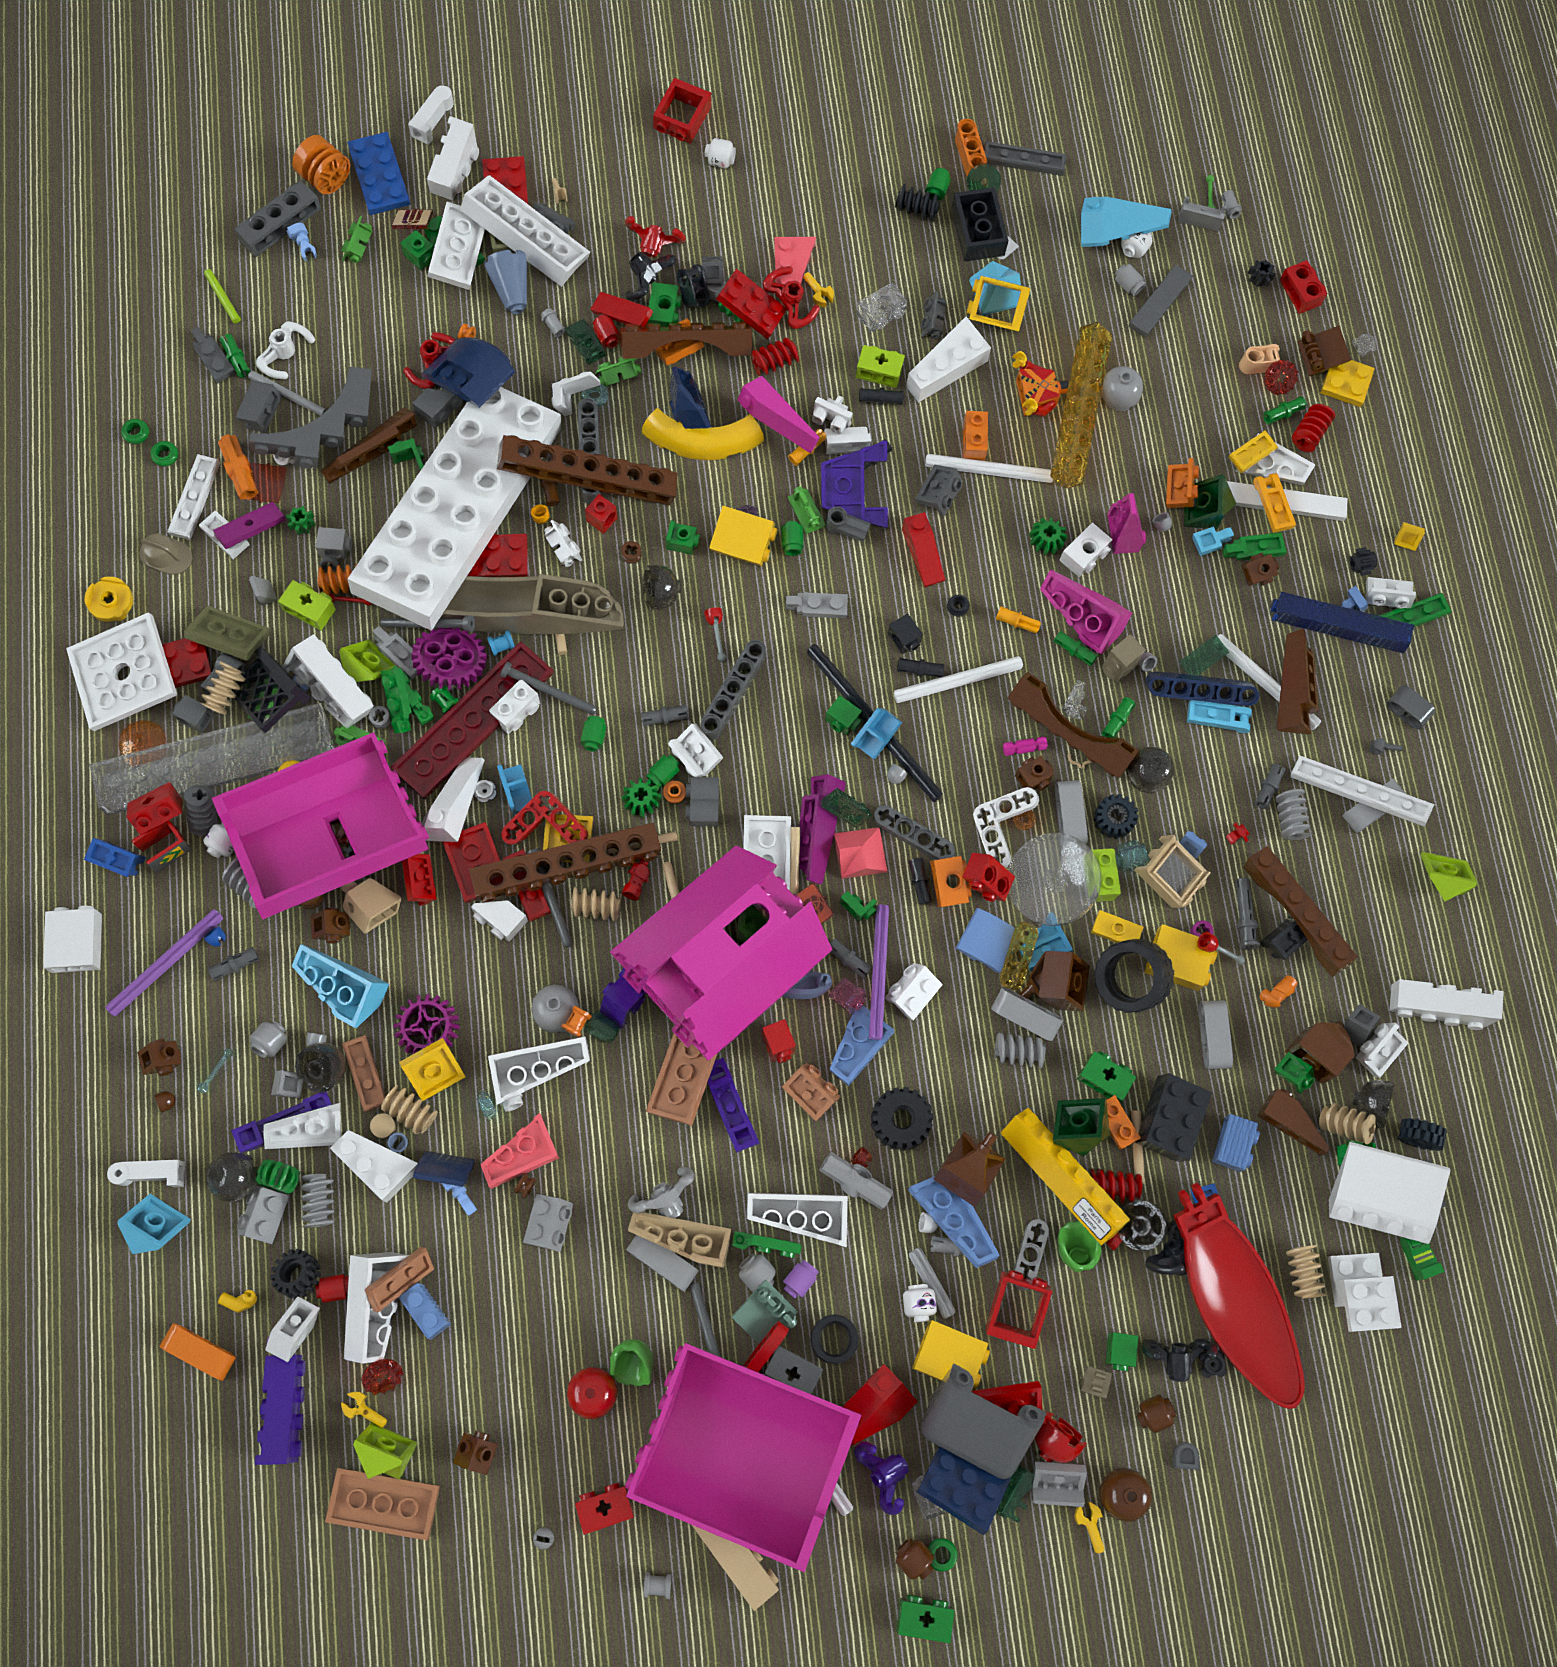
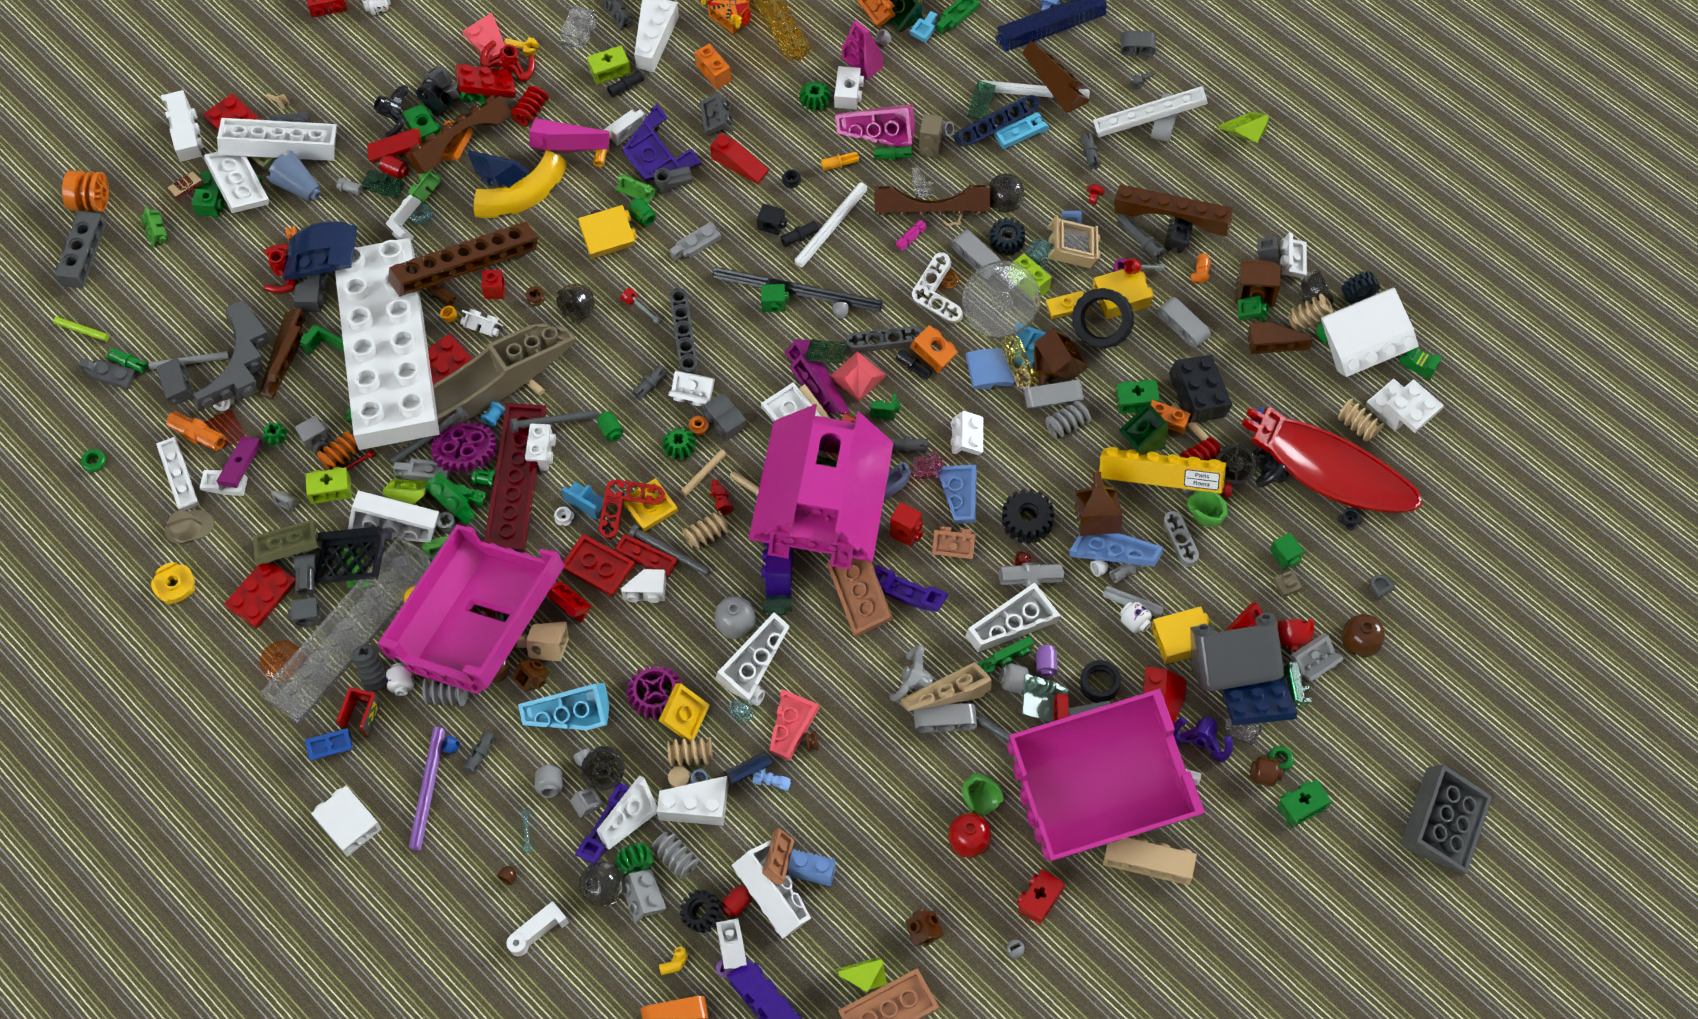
camera: 30 degrees left, 10 degrees down
white piece [66,612,177,731] -> none
medium azure slope [117,1194,191,1254] -> none
red brick [126,782,183,835] -> none
reddish brown brick [137,1039,181,1076] -> none
green piece [150,441,178,467] -> none
tan piece [201,661,245,715] -> none
white piece [256,321,315,380] -> none
light blue piece [286,223,317,262] -> none
yellow bar [341,1392,387,1428] -> none
nougat tile [342,1035,386,1112] -> none
blue plate [347,132,411,215] -> none
clear red gear [361,1359,404,1396] -> none
white leg [408,86,454,145] -> none
white wedge [422,758,485,842] -> none
reddish brown brick [469,822,661,903] -> none
light grey bracket [523,1194,573,1252] -> none
orange bush [561,1006,592,1038] -> none
dark grey beam [578,398,602,504] -> none
red piece [625,216,686,258] -> none
light grey bush [643,1572,672,1599] -> none
green brick [646,755,680,788] -> none
green brick [666,520,700,555] -> none
white hips [812,396,853,434] -> none
dark azure panel [851,708,903,759] -> none
medium lavender axle [869,904,889,1040] -> none
white axle [925,454,1054,483] -> none
red brick [962,852,1015,902] -> none
red window [985,1270,1053,1349] -> none
reddish brown brick [1015,756,1054,794] -> none
yellow bar [1074,1501,1105,1554] -> none
green pin [1101,697,1136,738] -> none
reddish brown head [1137,1394,1177,1433] -> none
black piece [1141,1338,1218,1382] -> none
medium blue brick [1212,1114,1260,1172] -> none
reddish brown brick [1241,552,1279,586] -> none
light grey piece [1276,789,1311,840] -> none
white wedge [1389,979,1504,1030] -> none

